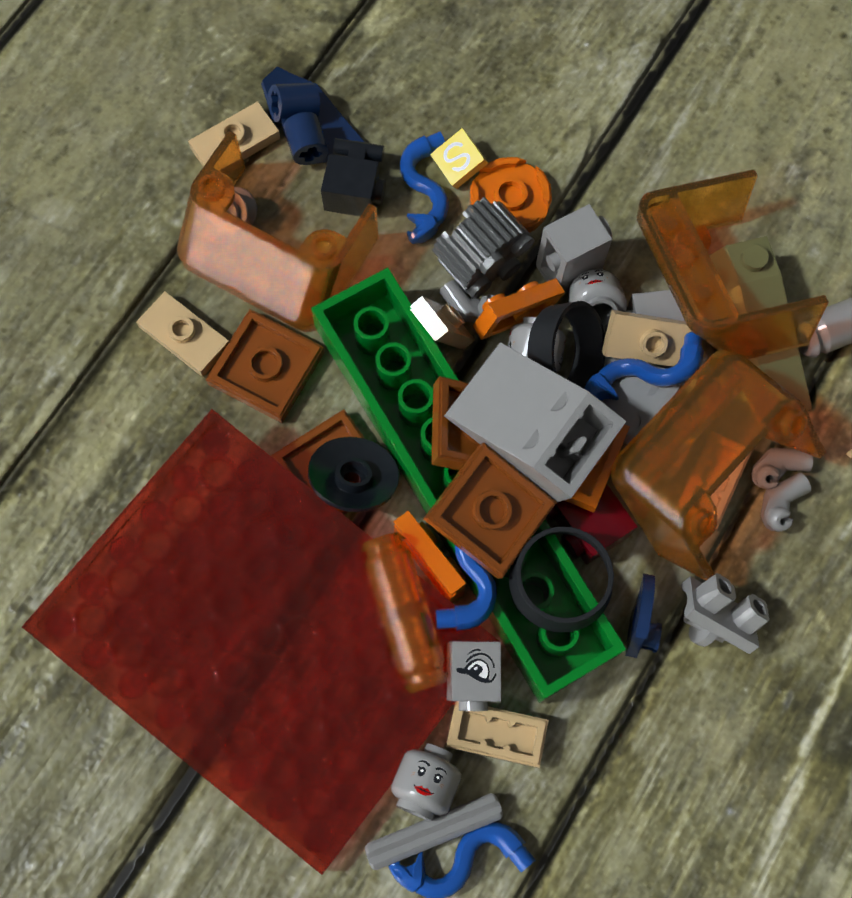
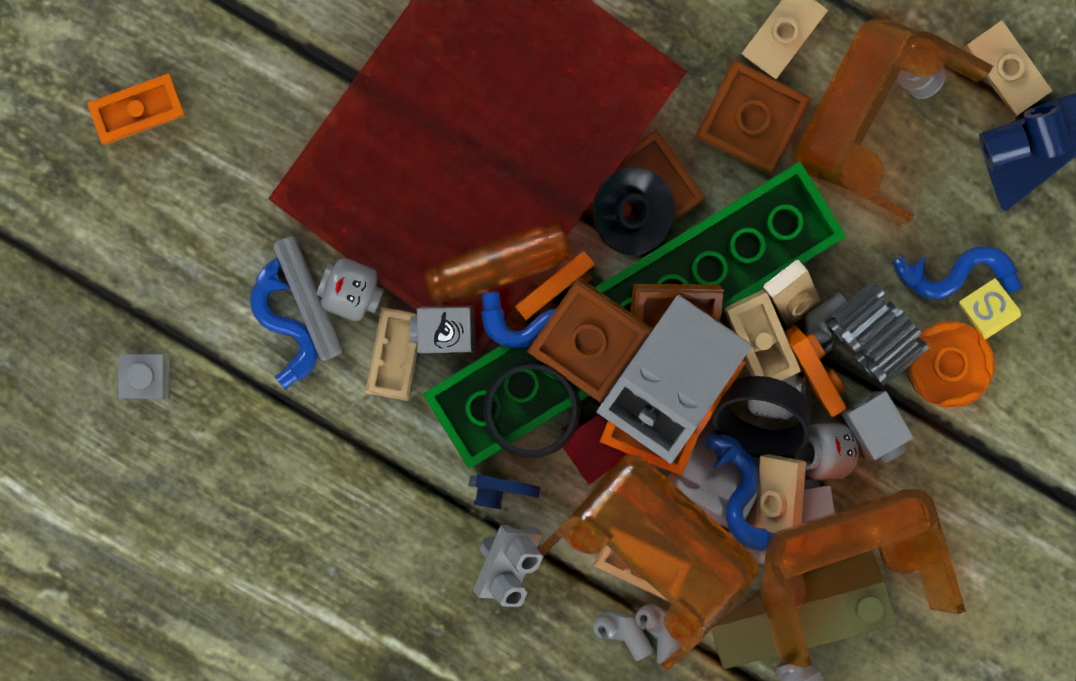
camera: 90 degrees right, 15 degrees up
black brick [321,138,386,218] -> none
none -> tan slope [723,290,801,381]

